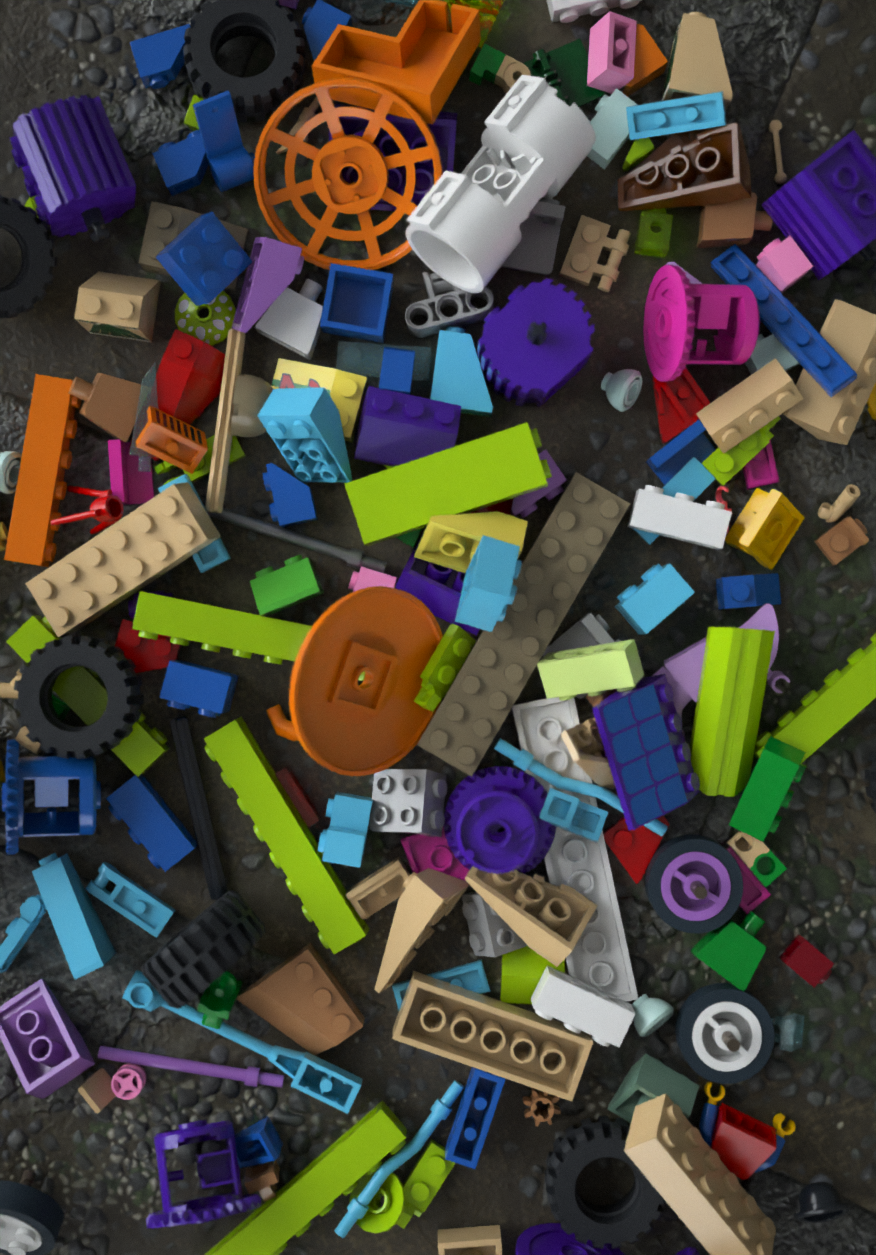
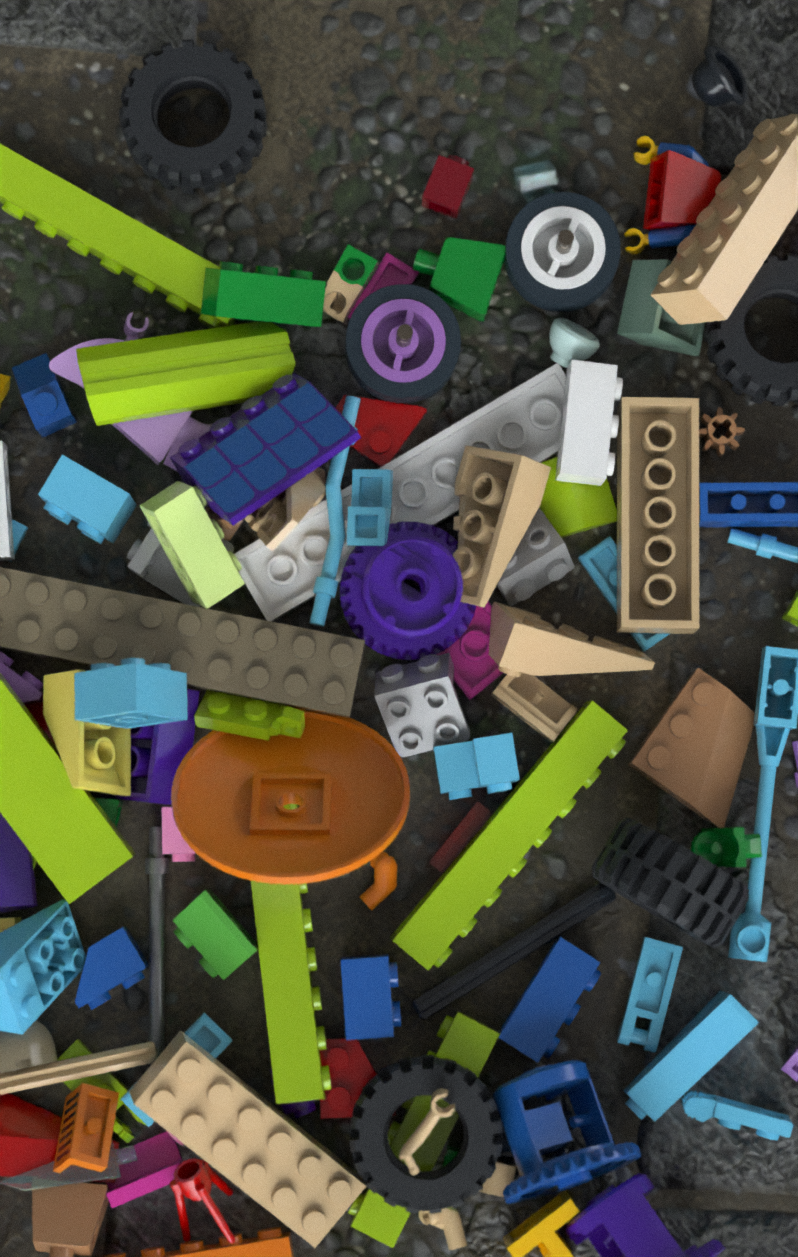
camera: 105 degrees left, 5 degrees down
none -> tan piece [399,1088,455,1175]

